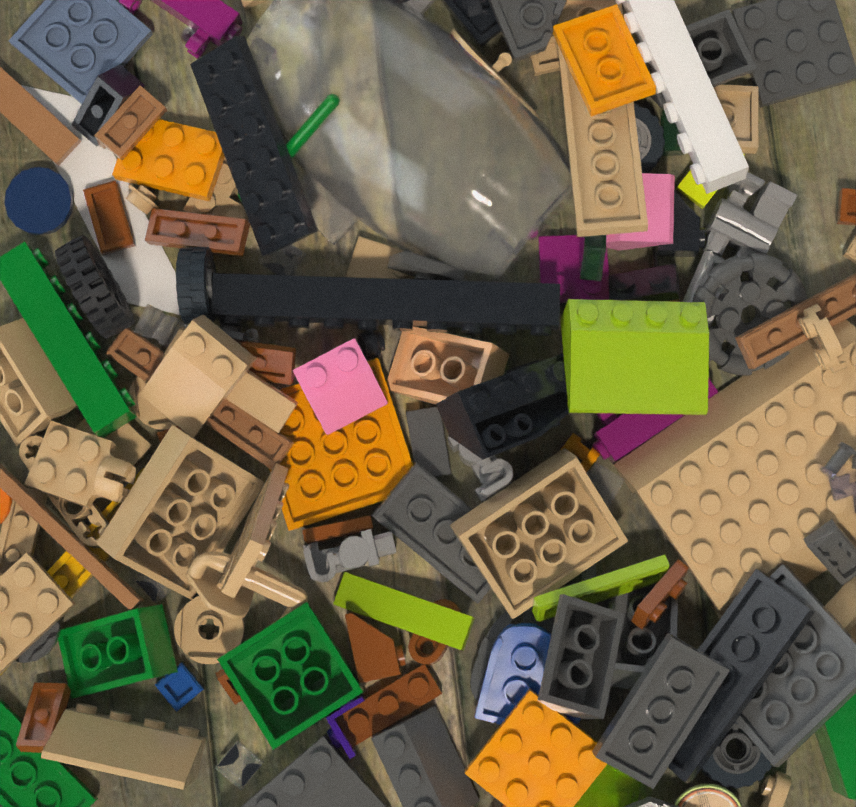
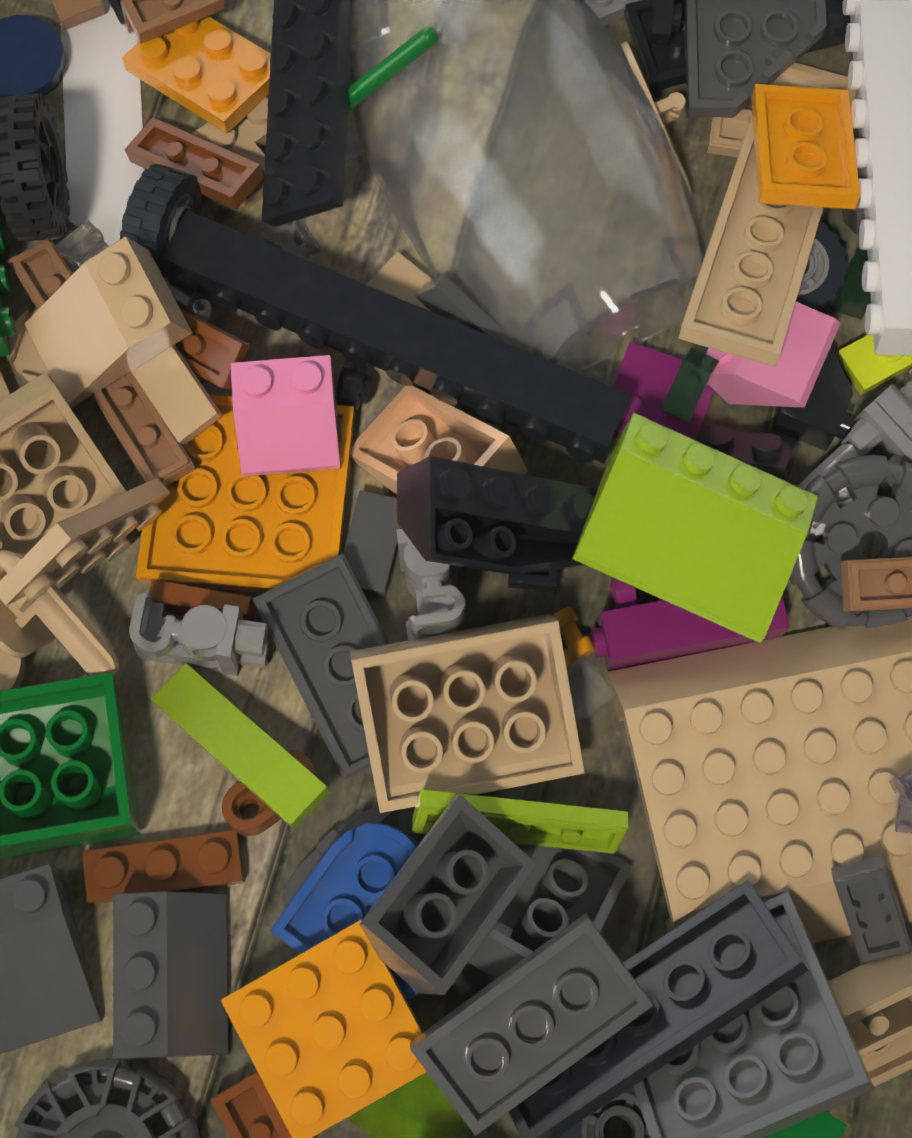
camera: 20 degrees right, 10 degrees down
dark orange tile [83,180,135,256] -> none
tan plate [126,184,159,215] -> none
clear plate [300,173,358,245] -> none
dark purple bracket [326,694,365,759] -> none
dark orange slope [345,612,406,683] -> none
dark orange plate [631,559,689,630] -> none

